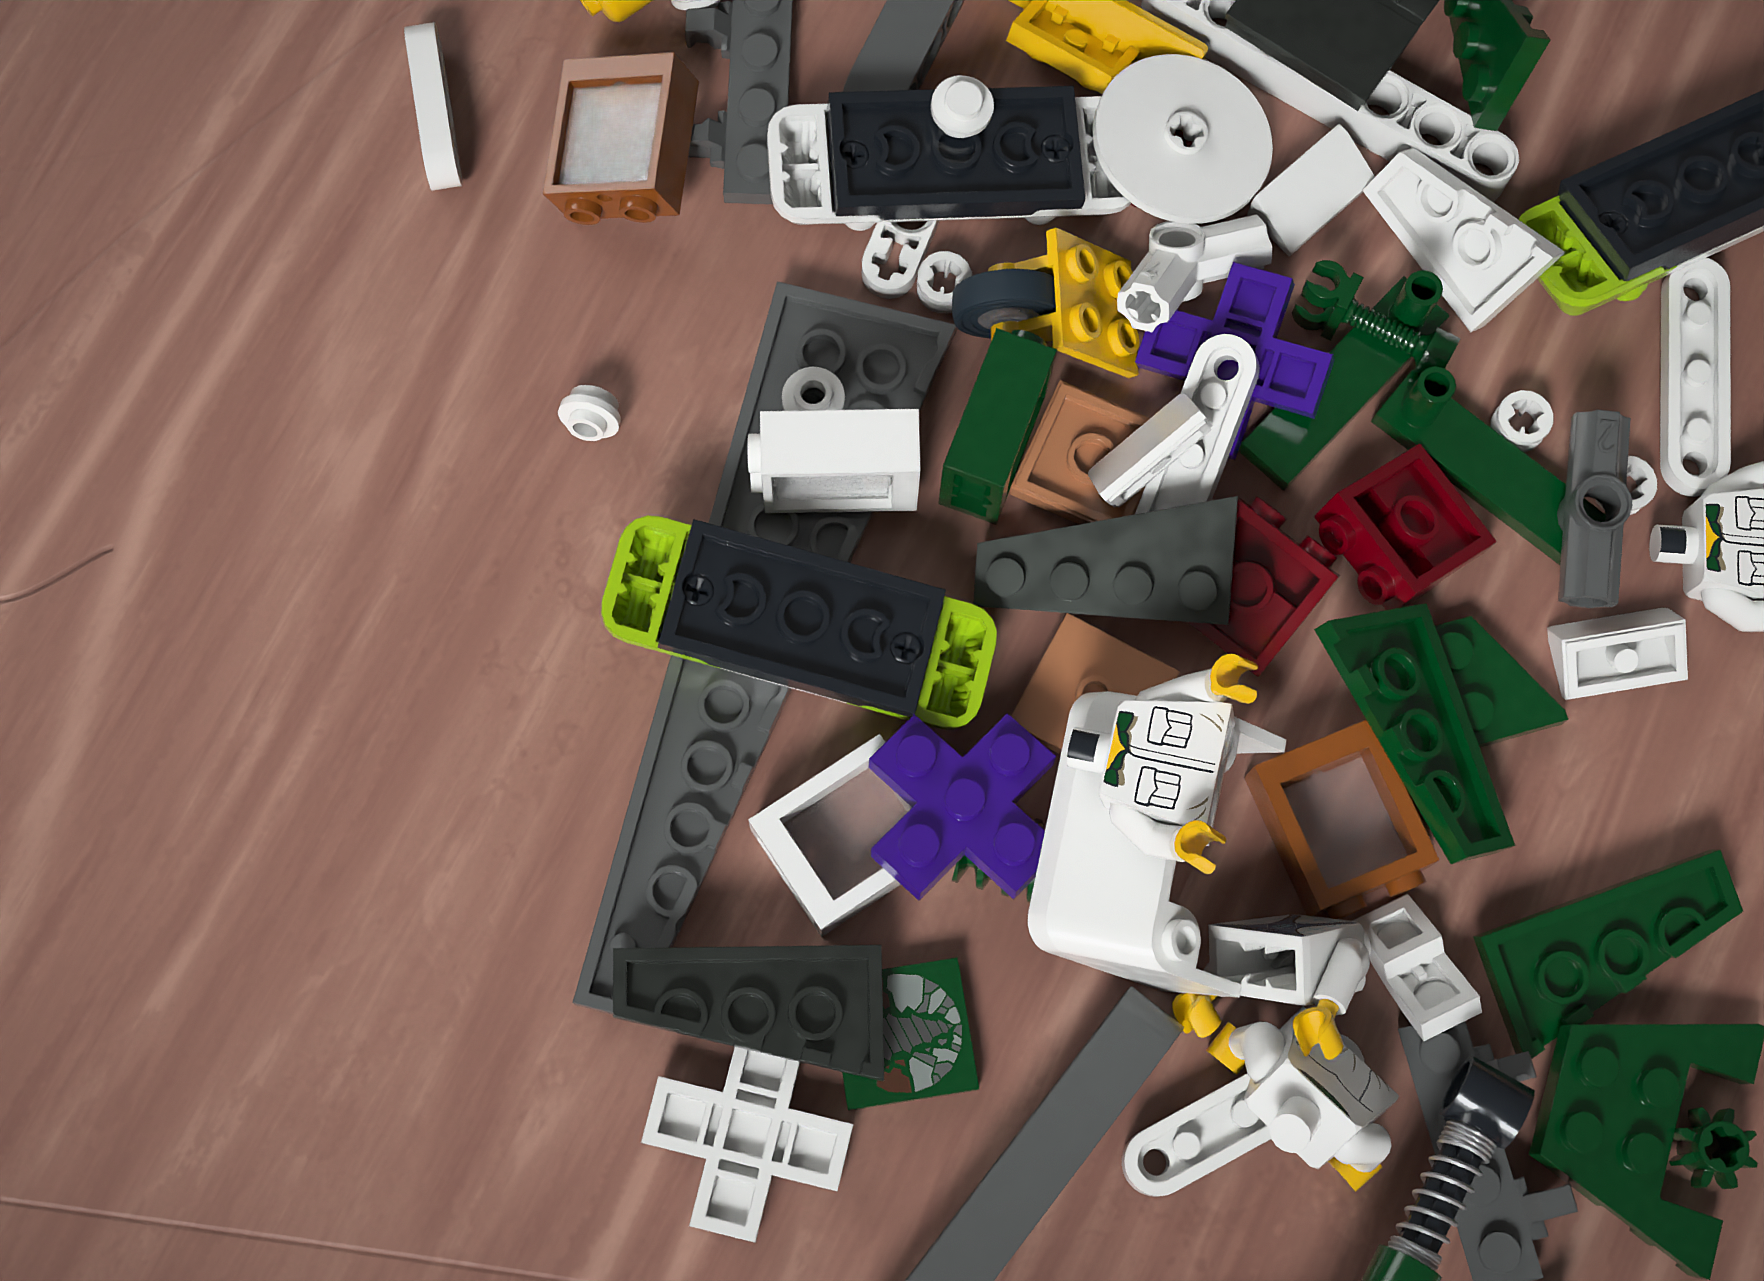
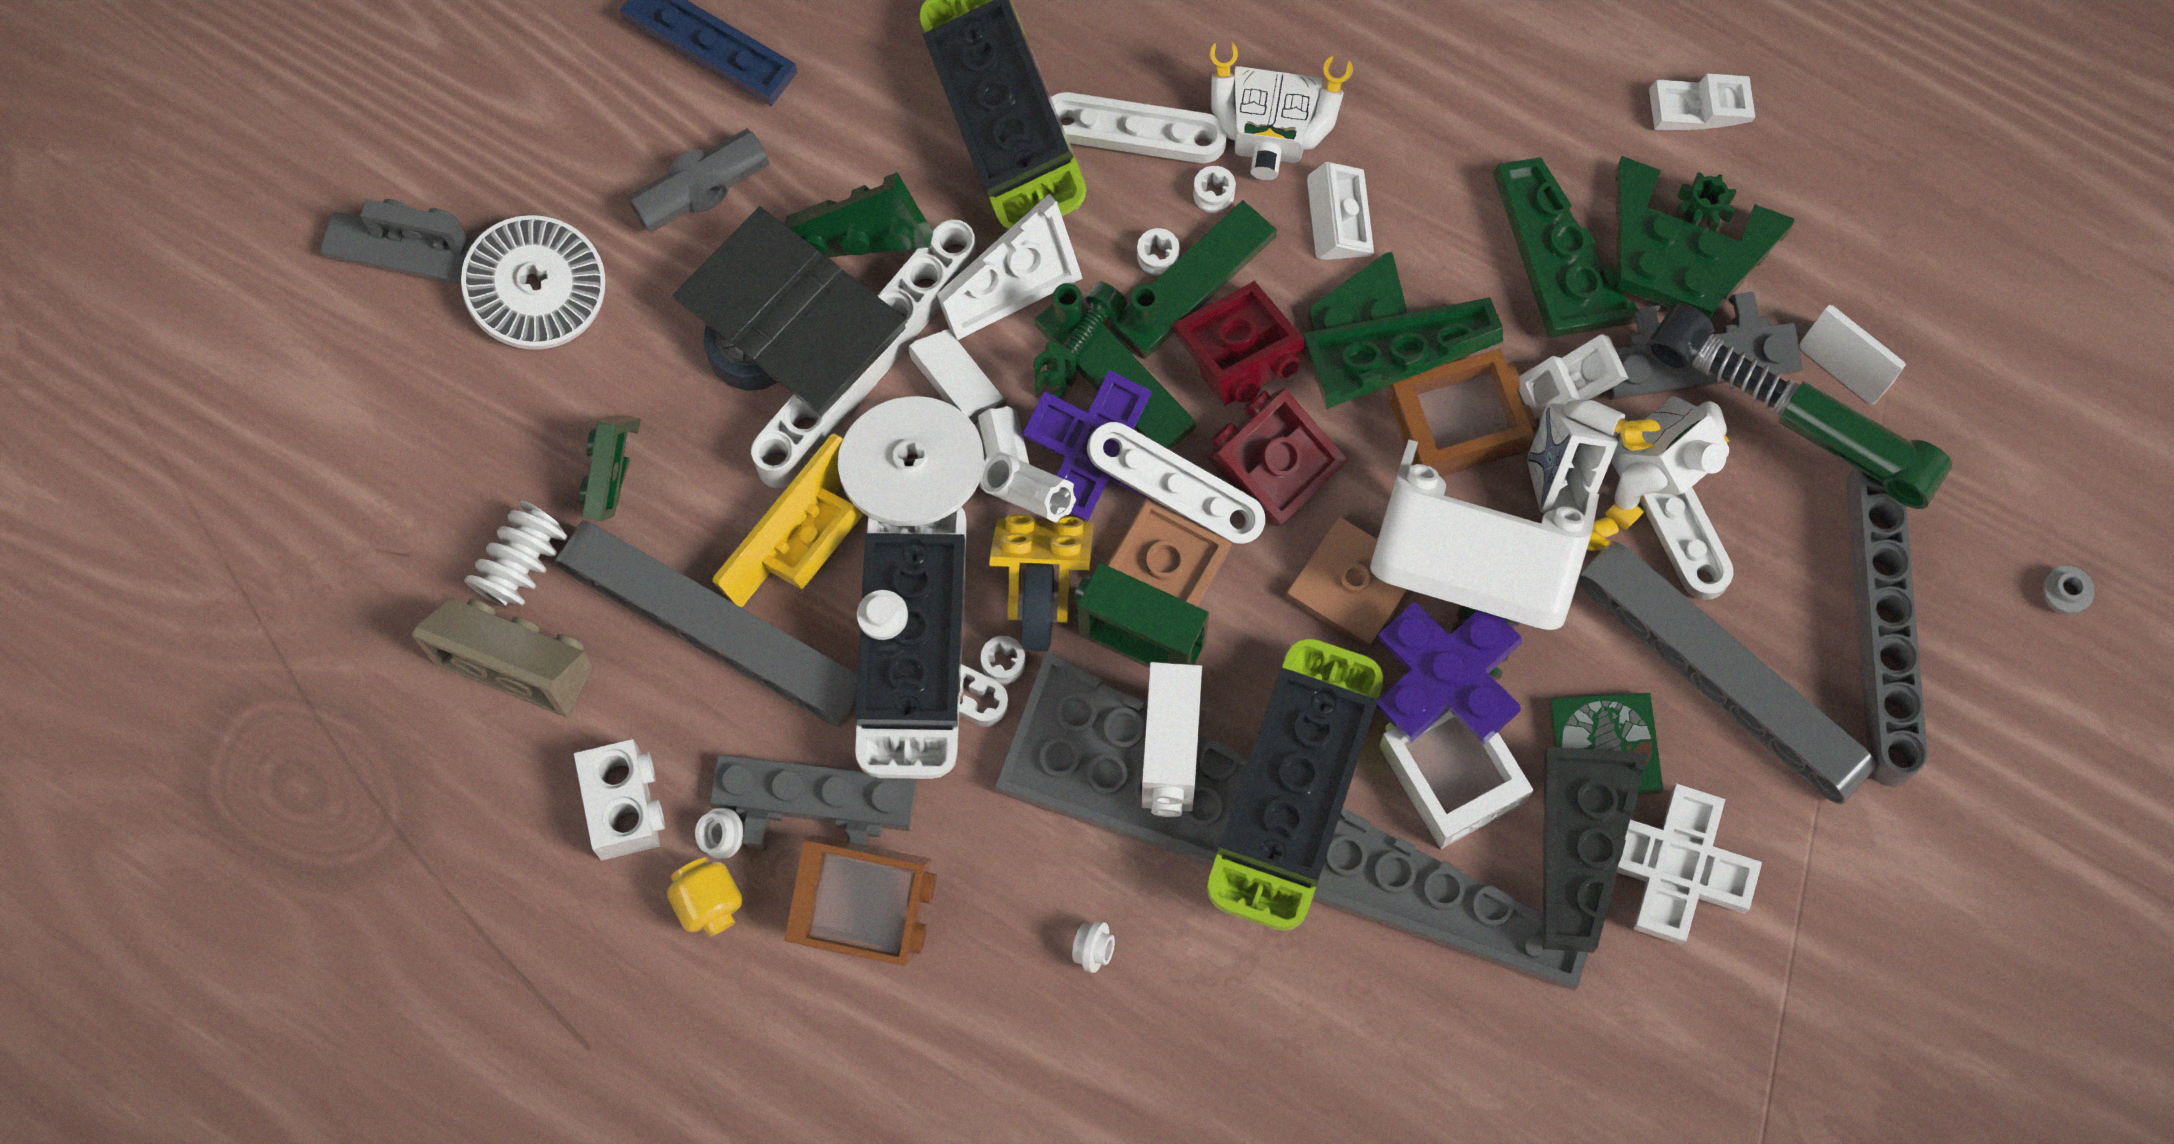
camera: 80 degrees left, 5 degrees down
white beam [404,22,462,191] -> none
white plate [782,367,845,411] -> none
pearl dark grey wing [973,496,1238,625] -> none
white torso [1067,654,1258,874] -> none
white slope [1088,393,1213,507] -> none
dark grey piece [1557,410,1633,609] -> none

